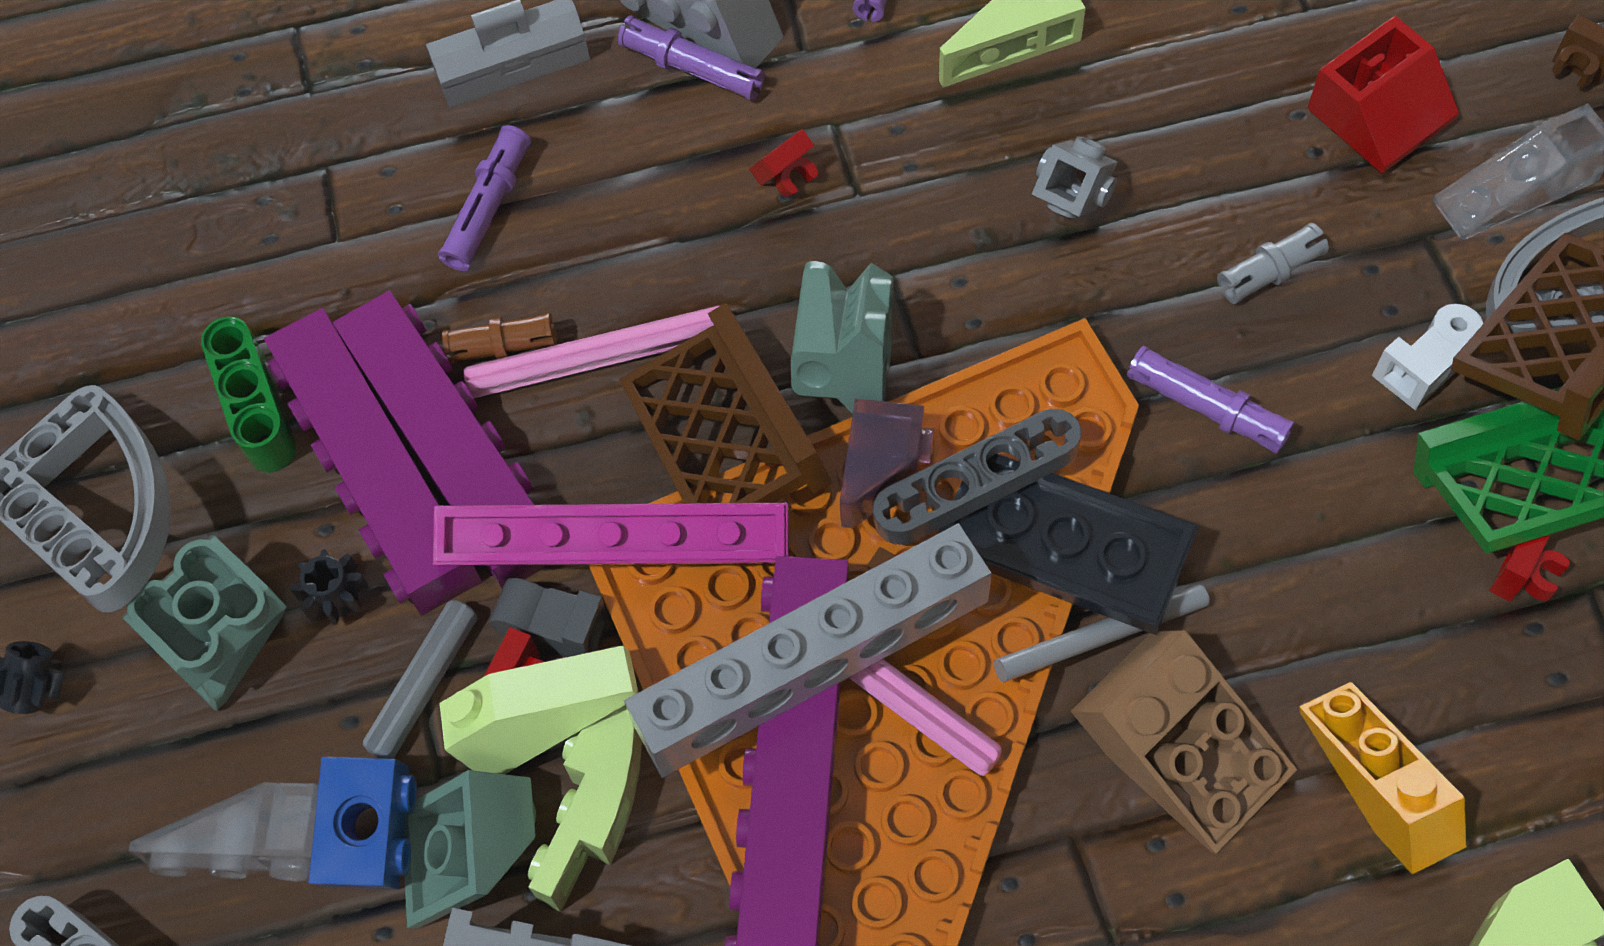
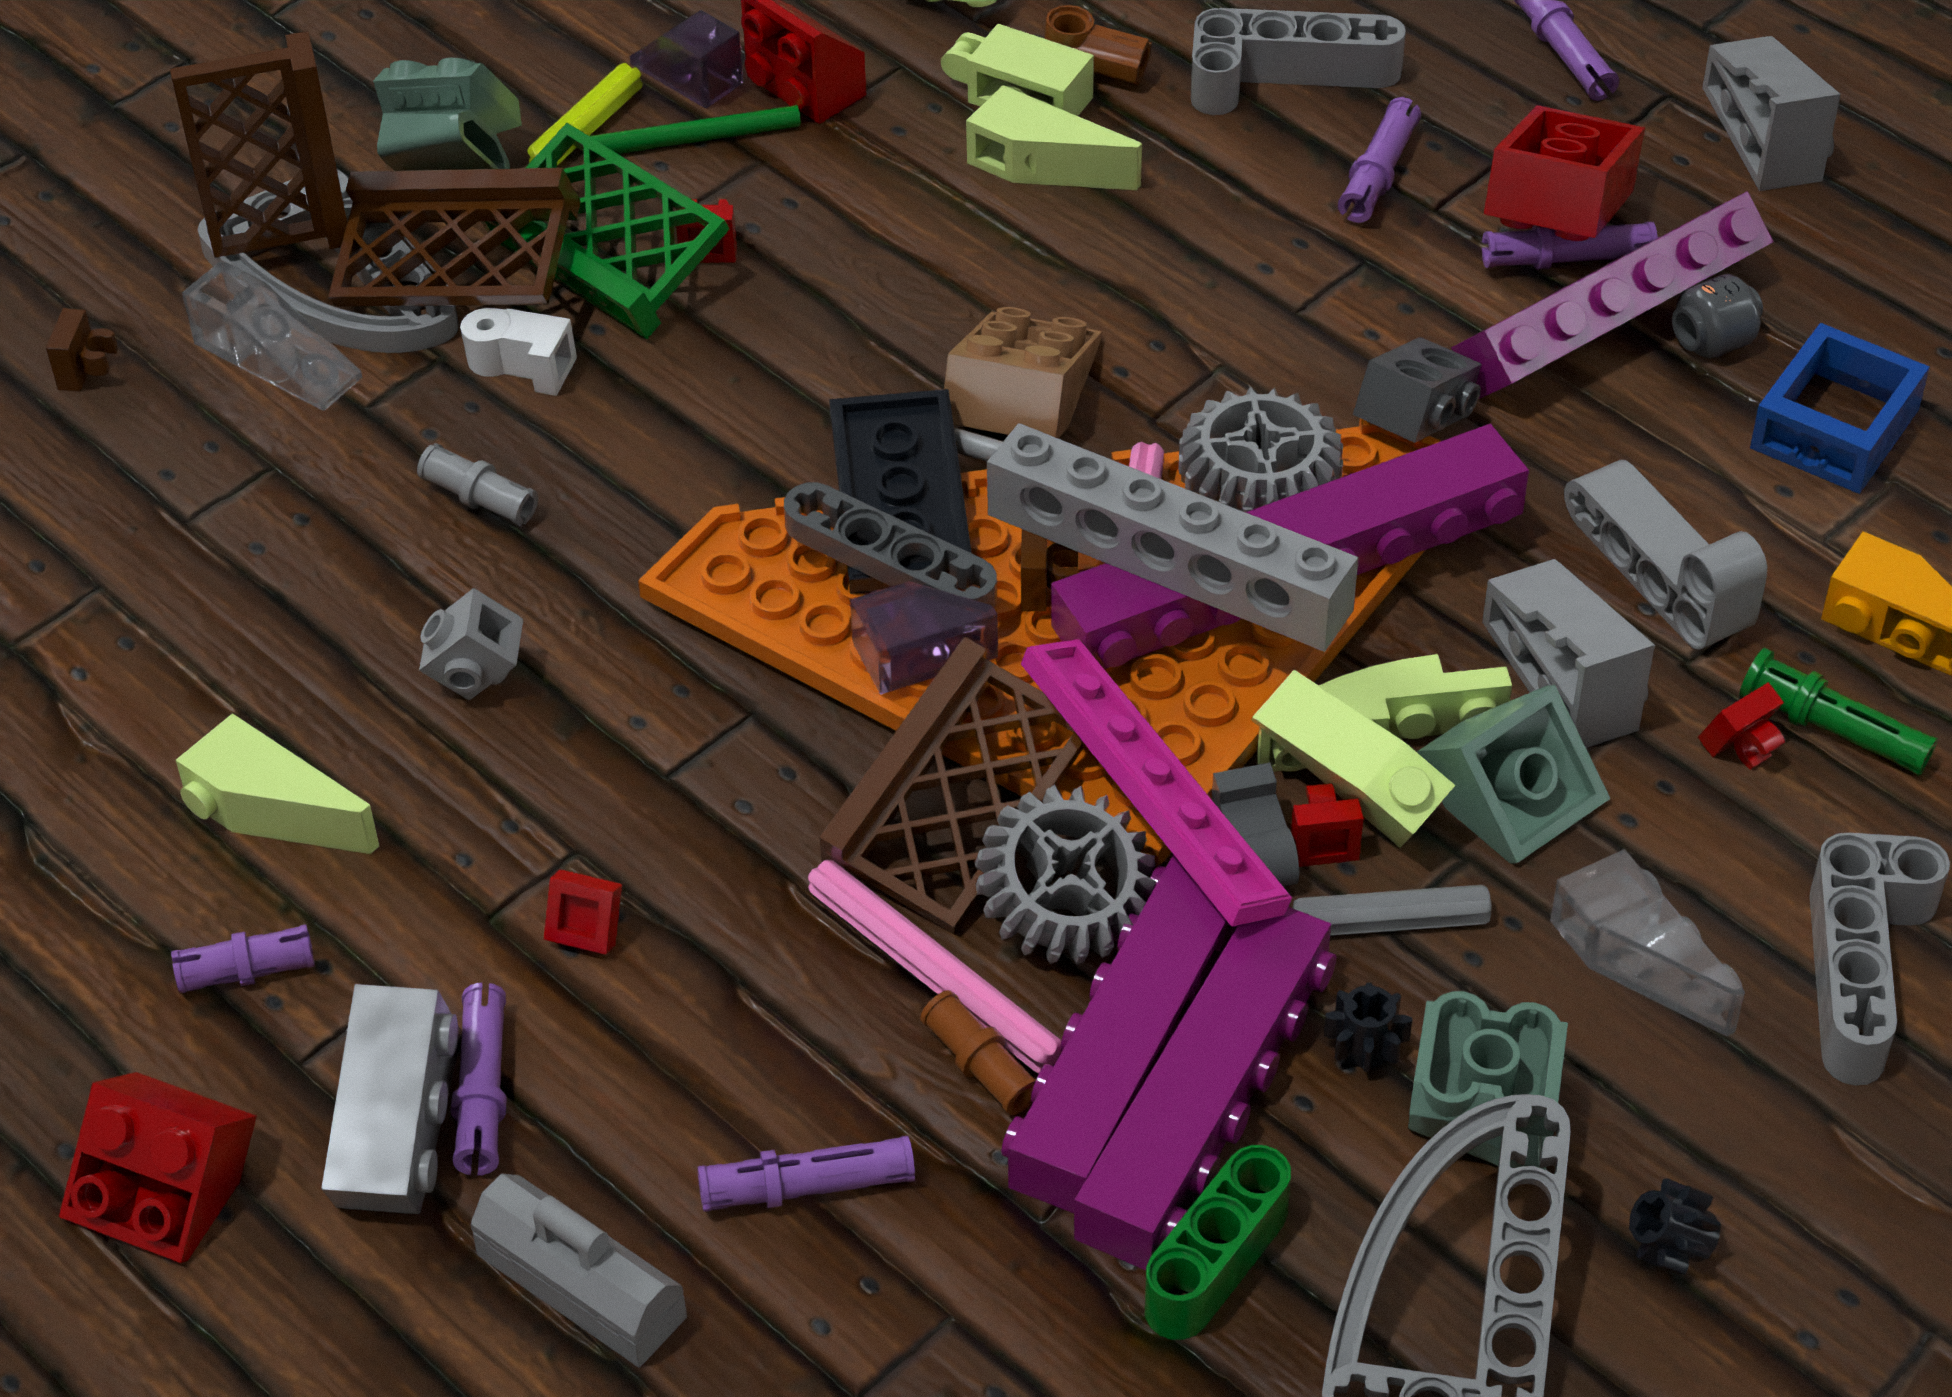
camera: 125 degrees left, 15 degrees down
blue brick [308,757,417,890] -> none
sand green piece [791,261,893,421] -> none
medium lavender pin [1127,346,1295,454] -> none
light orange slope [1299,682,1466,874] -> none
red slope [1307,15,1459,174] -> none
none -> light grey gear [975,784,1156,965]
none -> light grey gear [1178,387,1343,512]

